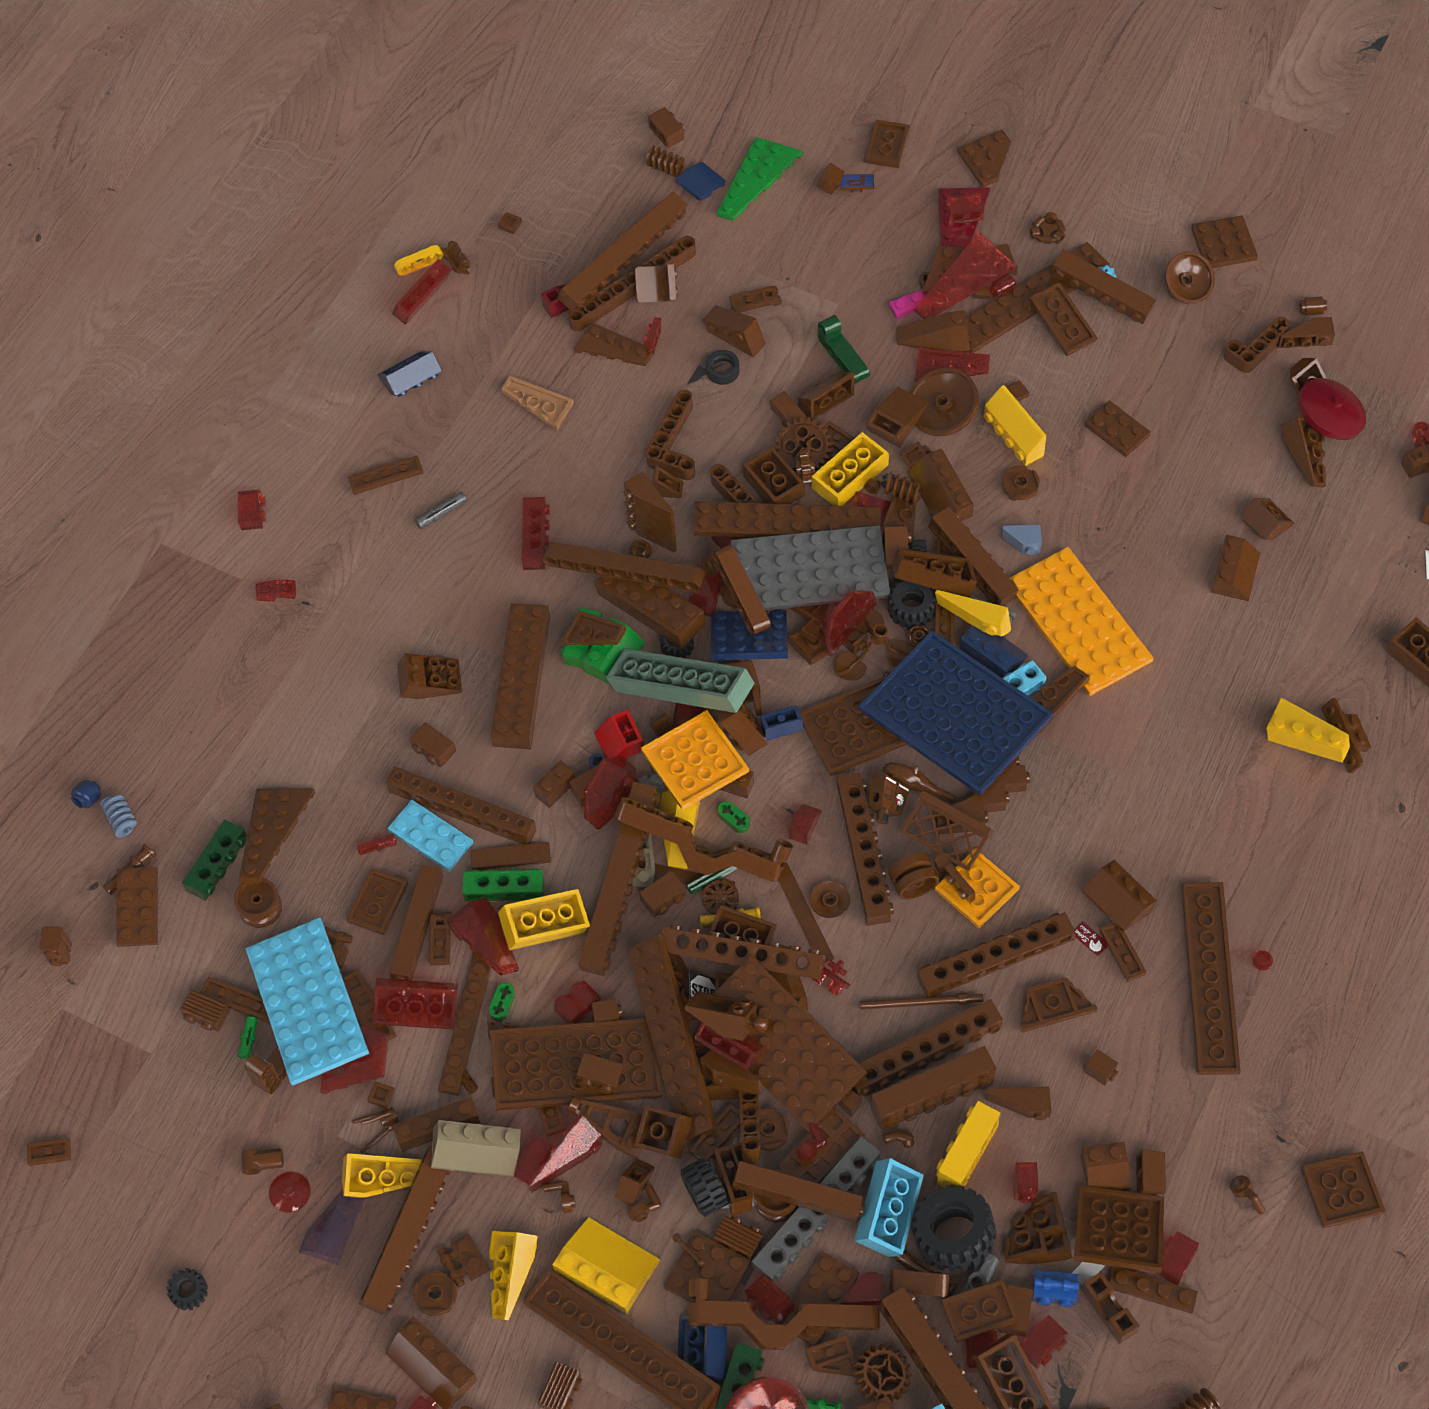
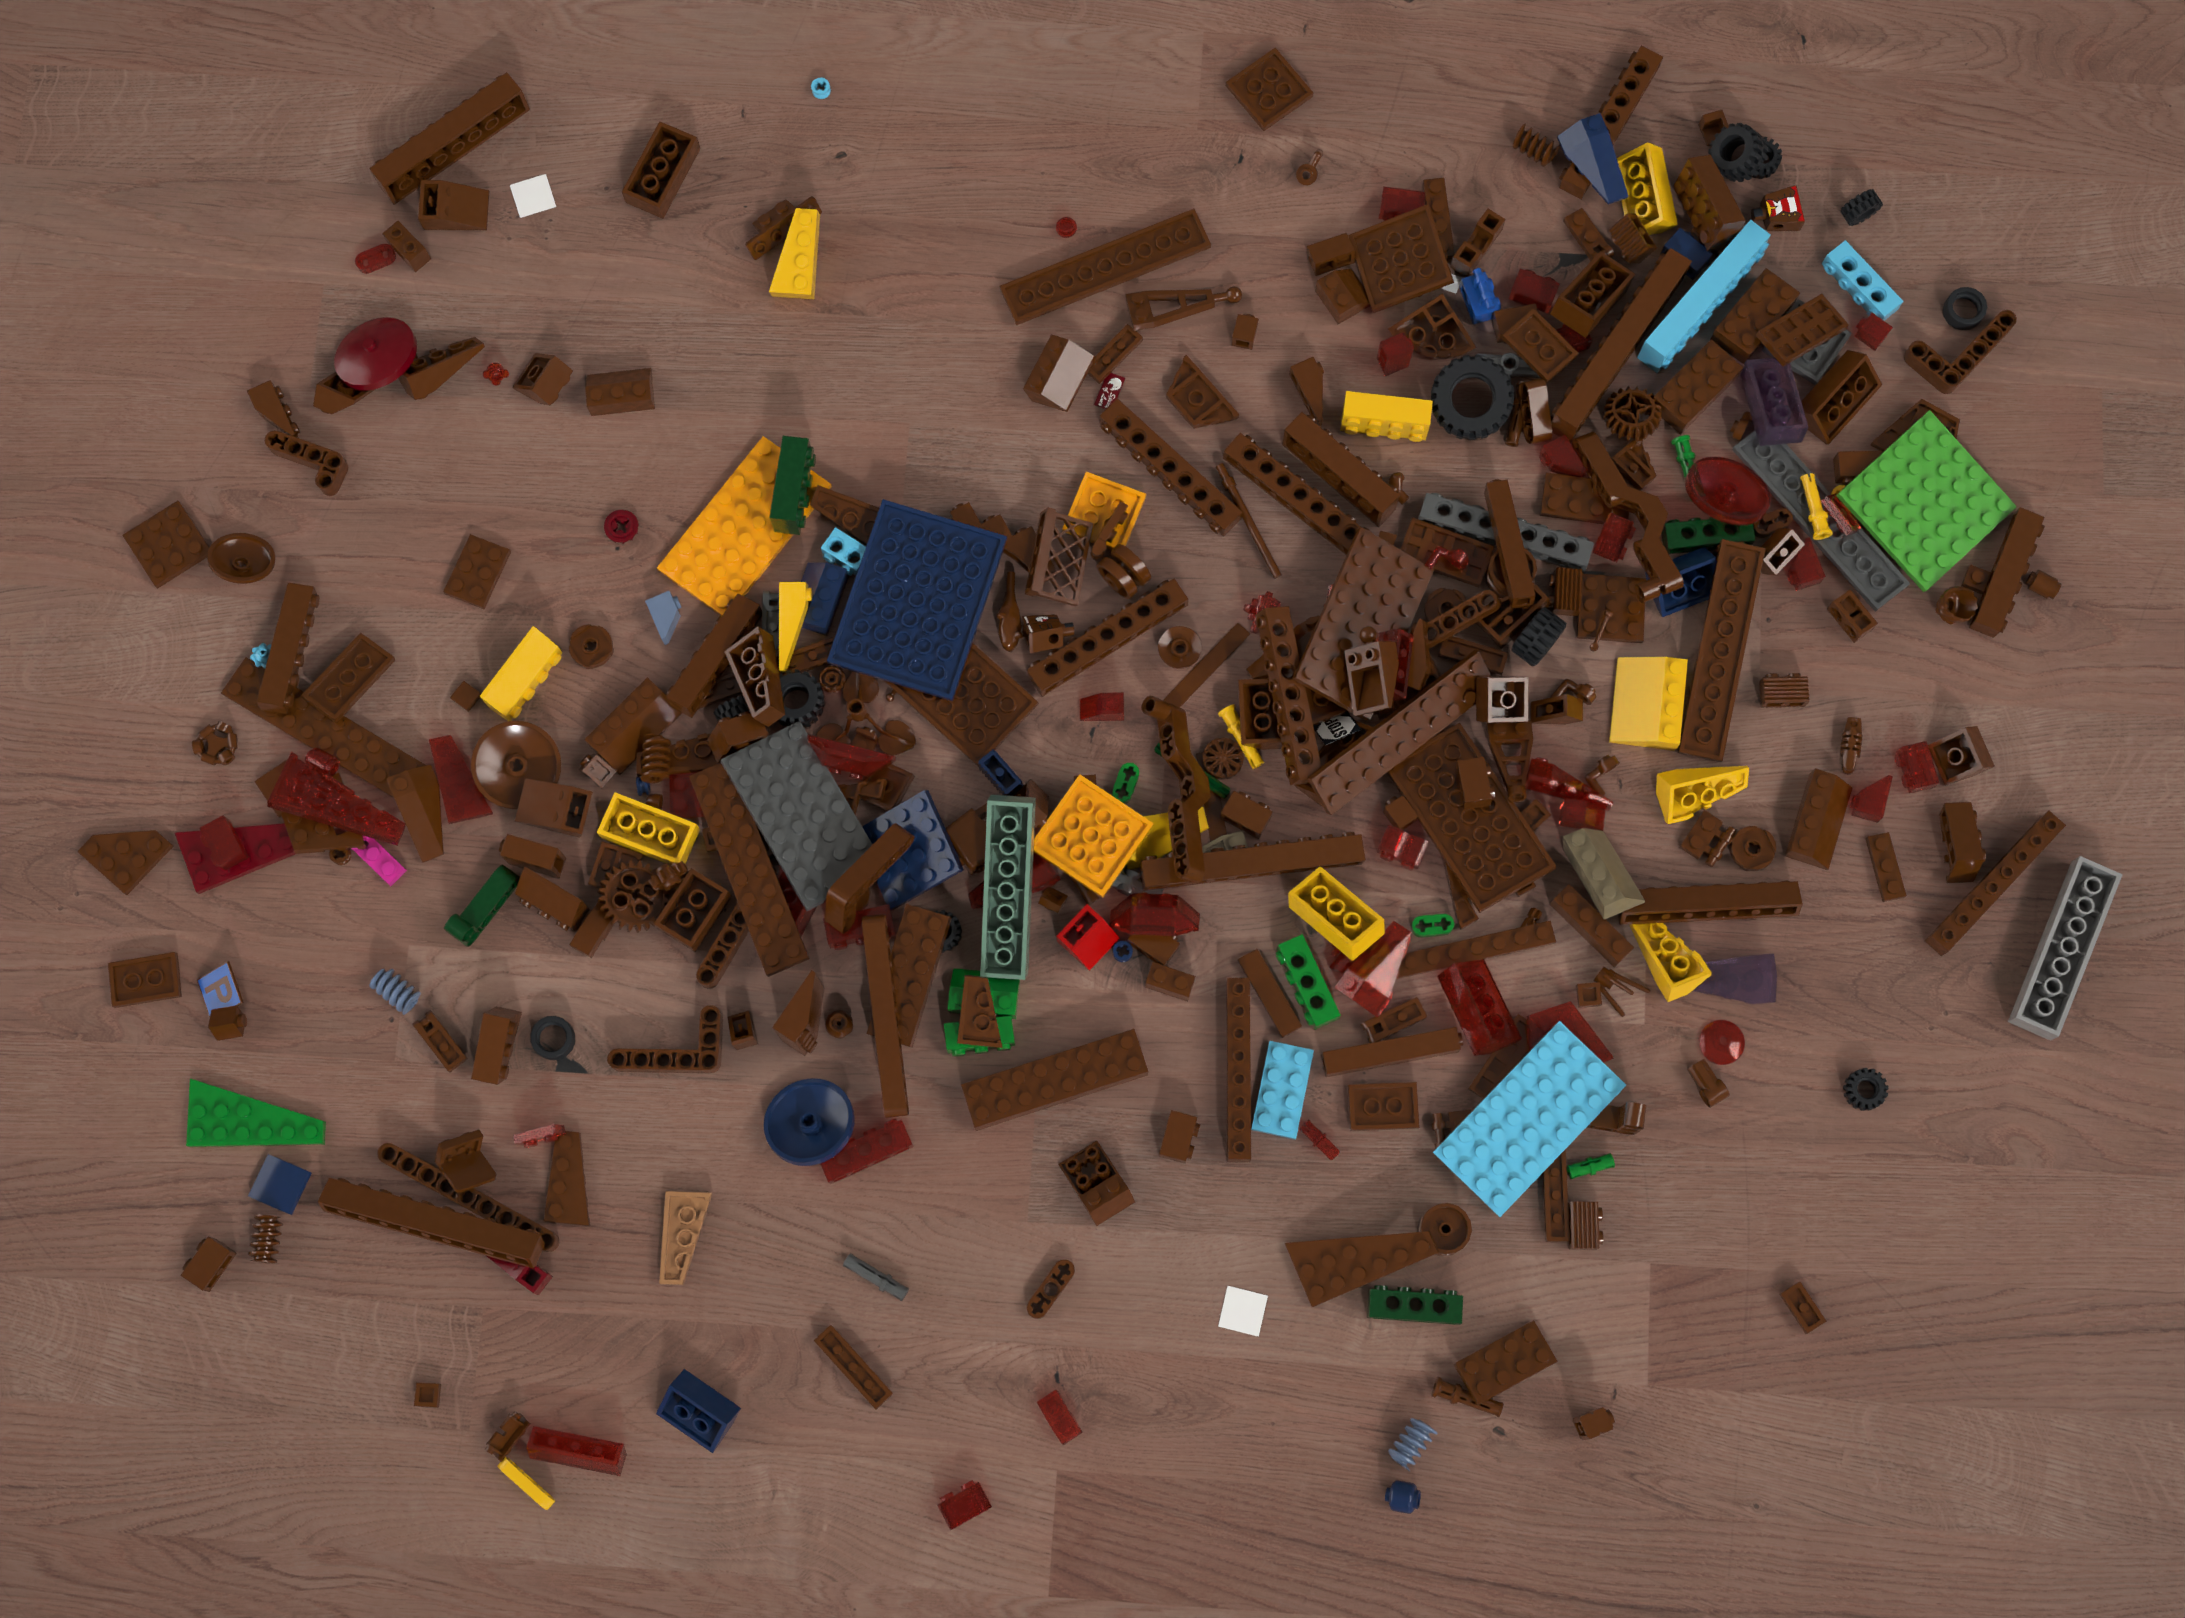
camera: 115 degrees left, 15 degrees up
medium azure brick [854,1158,924,1257] -> none
reddish brown brick [1300,296,1327,316] -> none
none -> sand blue piece [369,969,421,1015]
none -> clear red plate [483,362,509,386]
none -> reddish brown brick [499,834,566,879]
none -> dark red gear [604,510,639,544]
none -> dark blue dish [764,1078,855,1166]
none -> dark green brick [769,436,816,535]
none -> reddish brown beam [1027,1259,1075,1319]
none -> reddish brown plate [1126,286,1242,331]
none -> white sticker [1218,1286,1268,1337]

